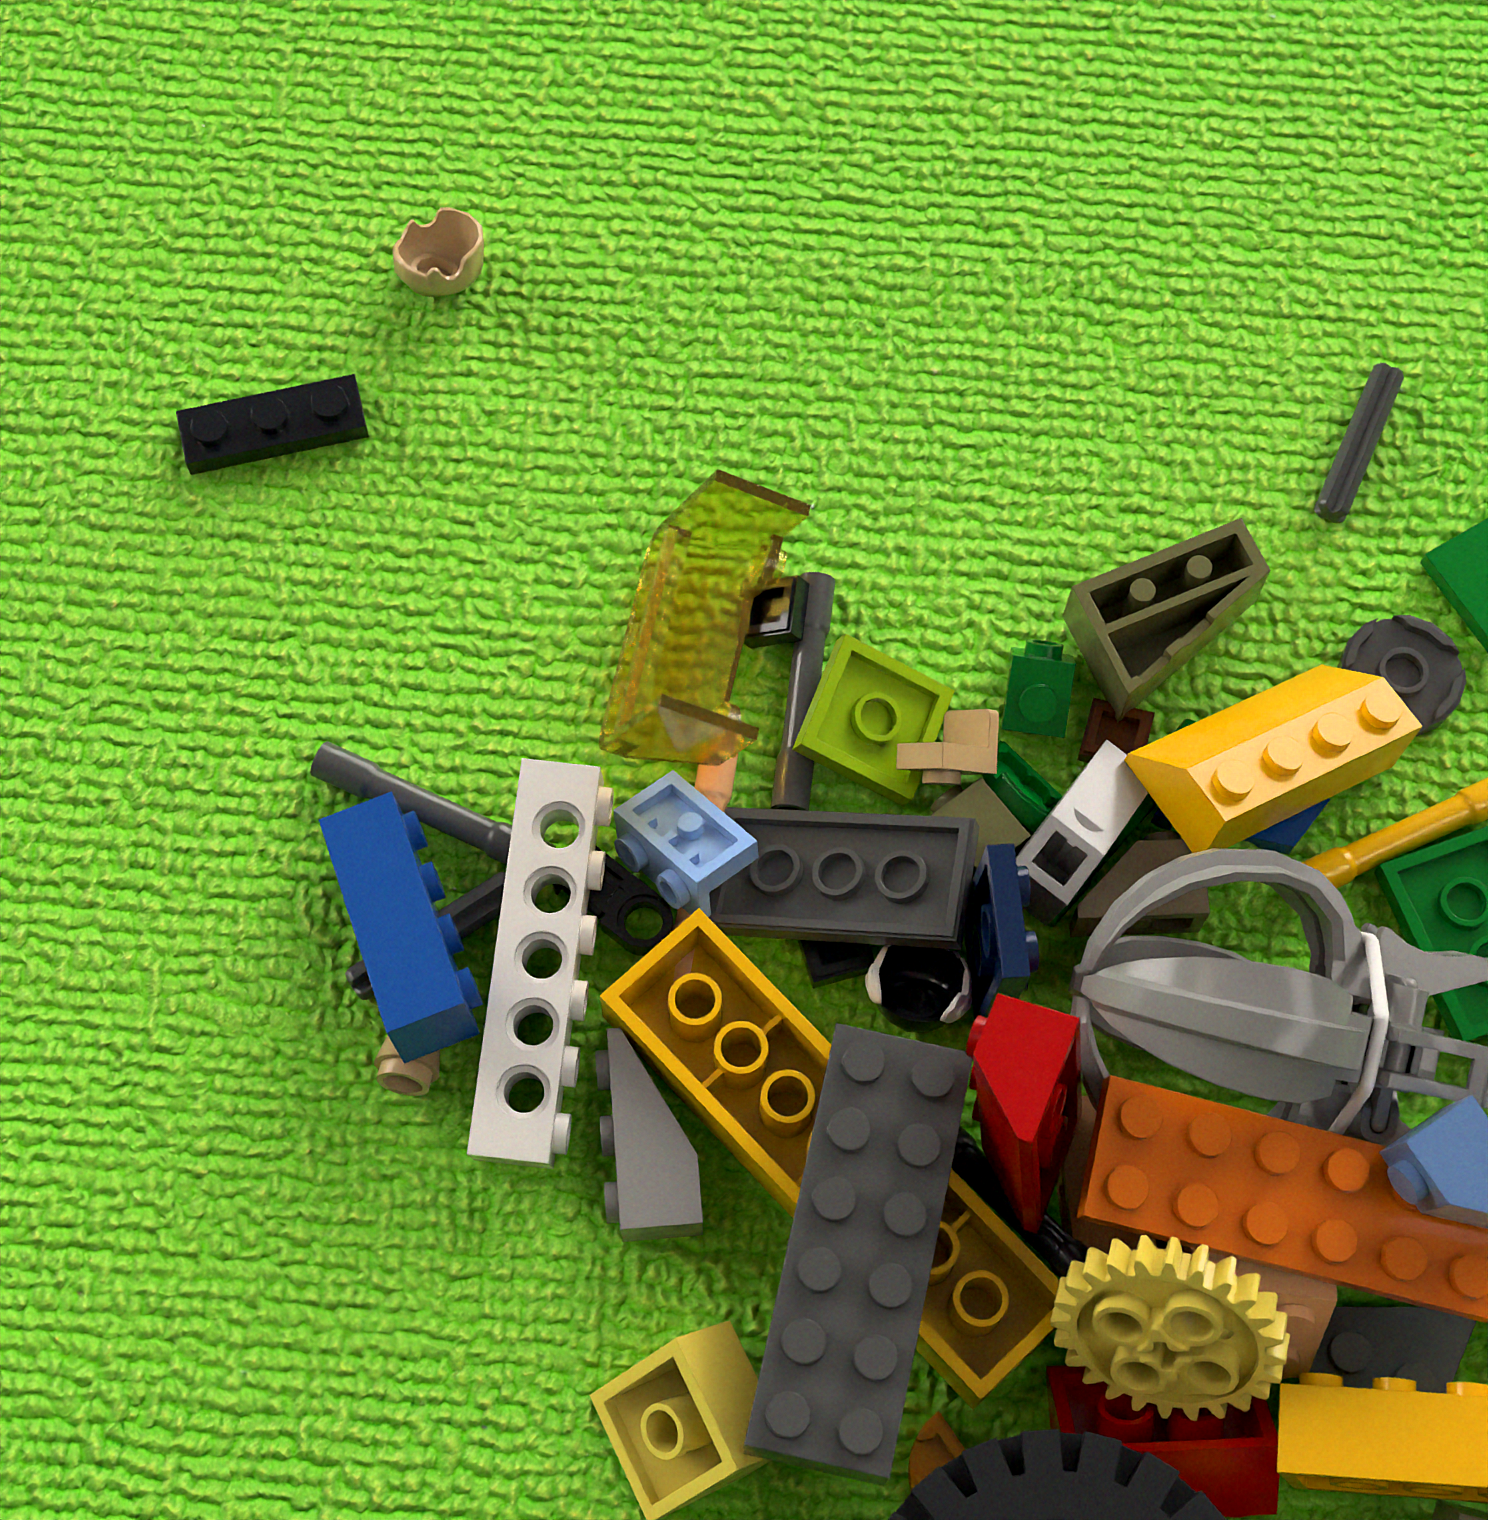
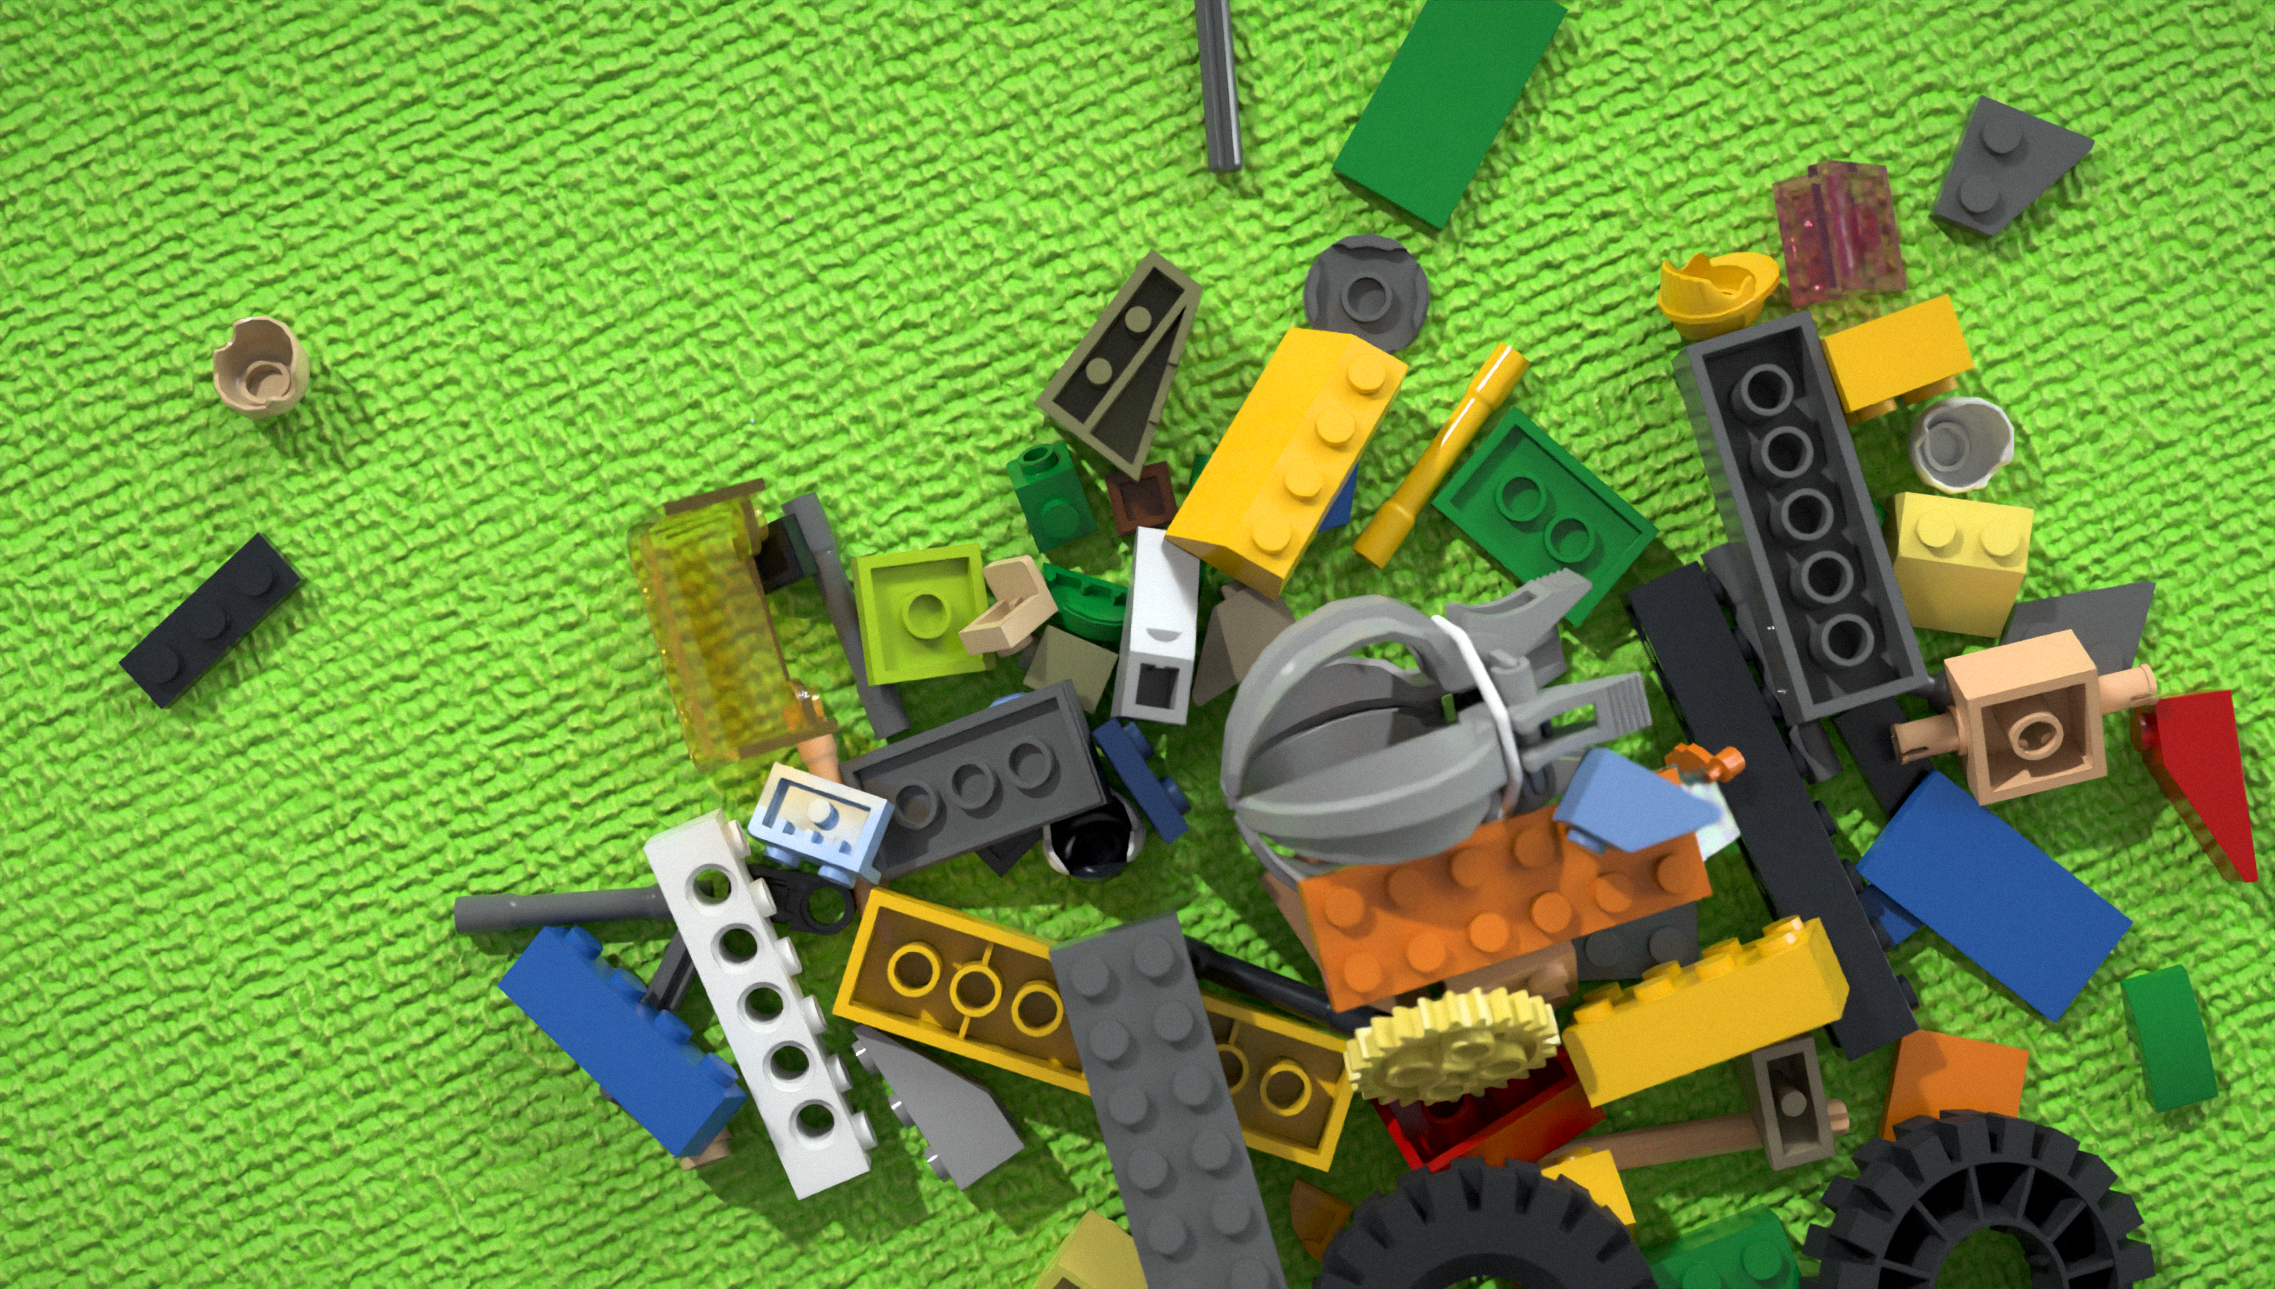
camera: 30 degrees left, 20 degrees up
red slope [966,993,1082,1234] -> none

